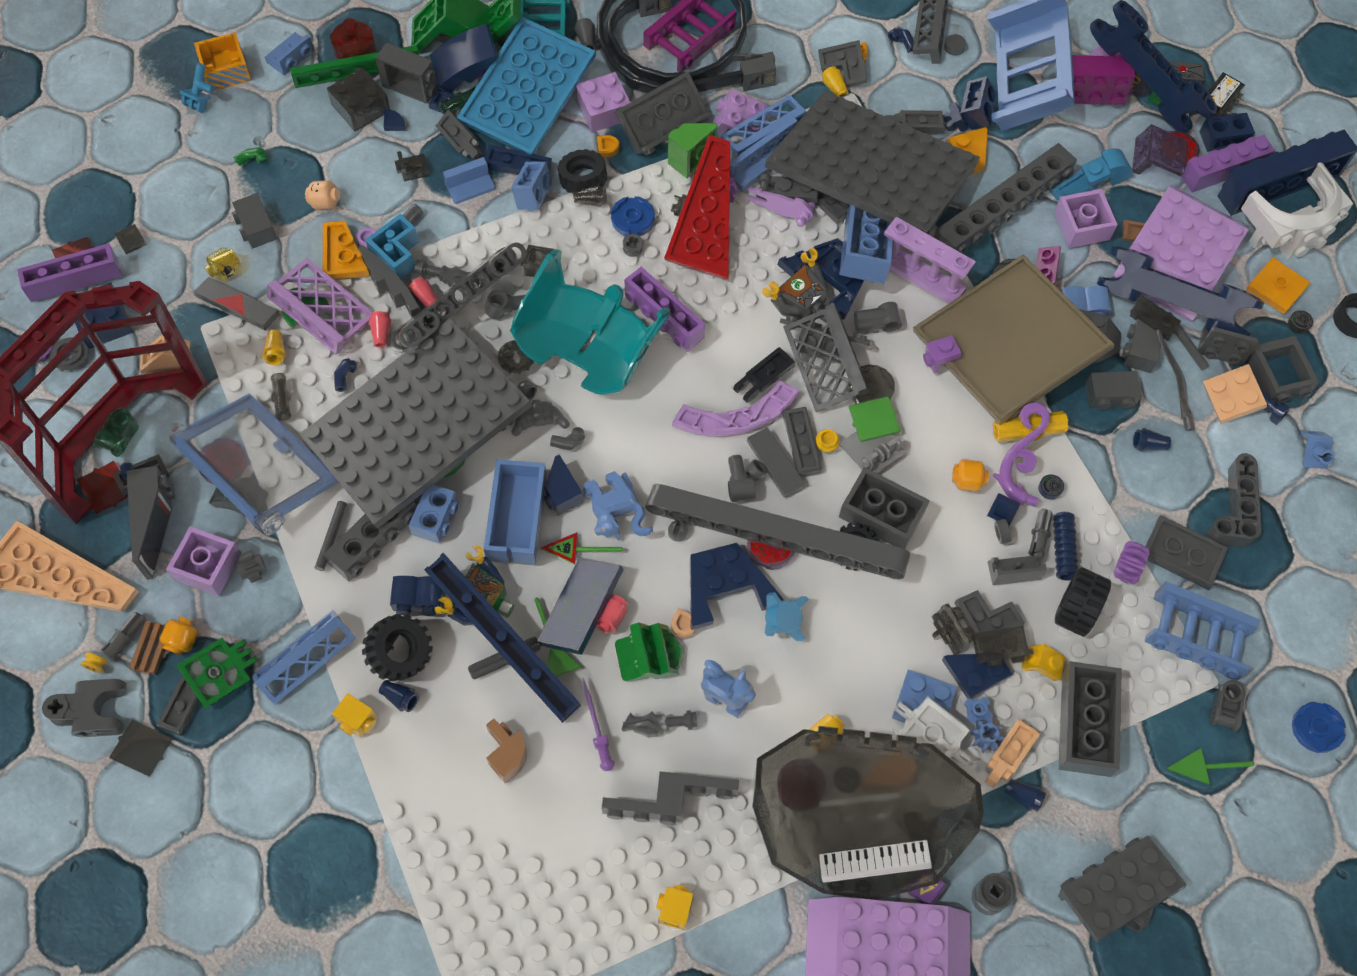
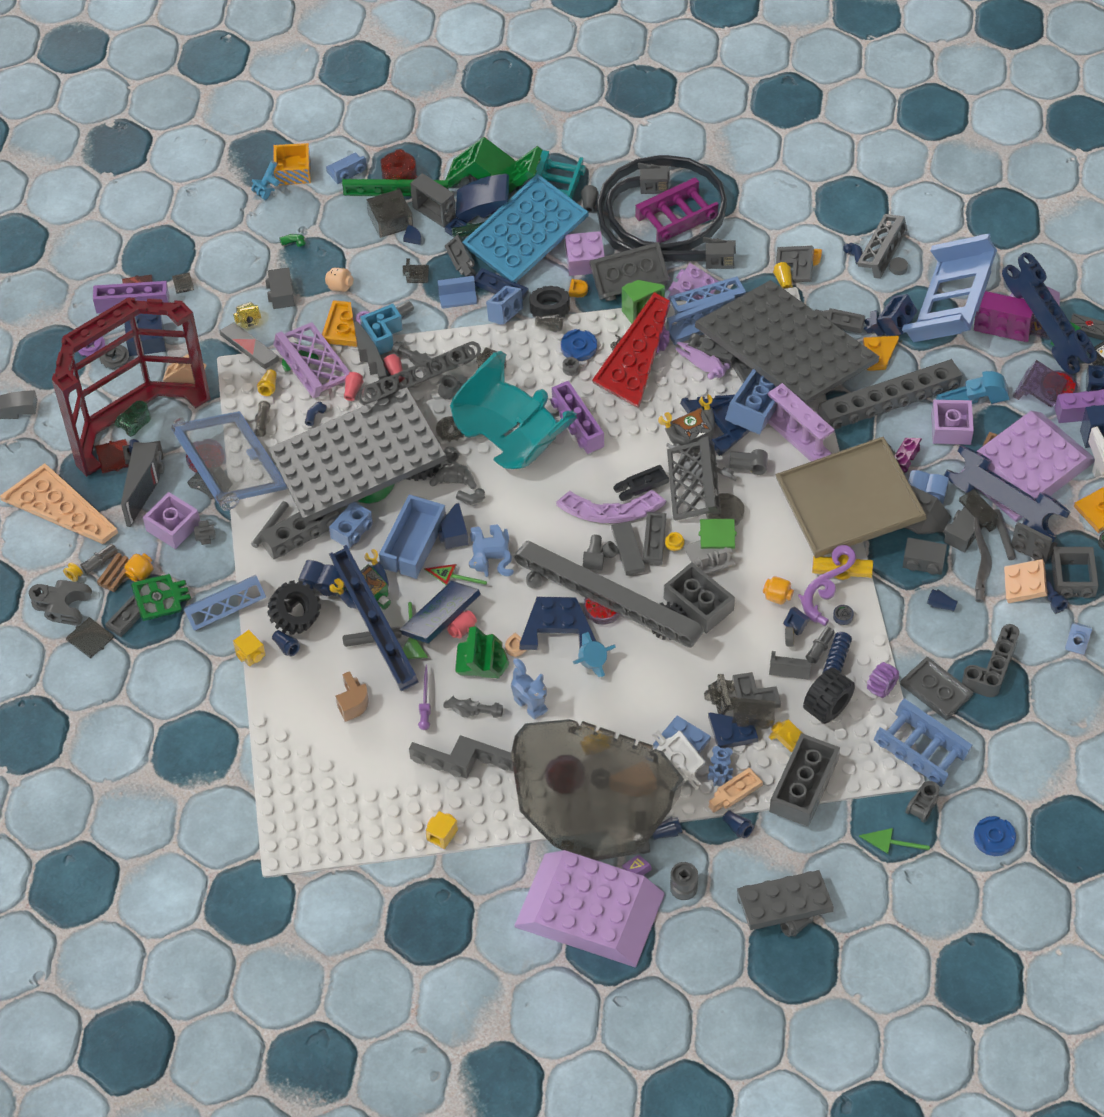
camera: 20 degrees right, 10 degrees down
white tile [819,840,932,883] -> none
medium lavender bracket [923,335,961,374] -> none

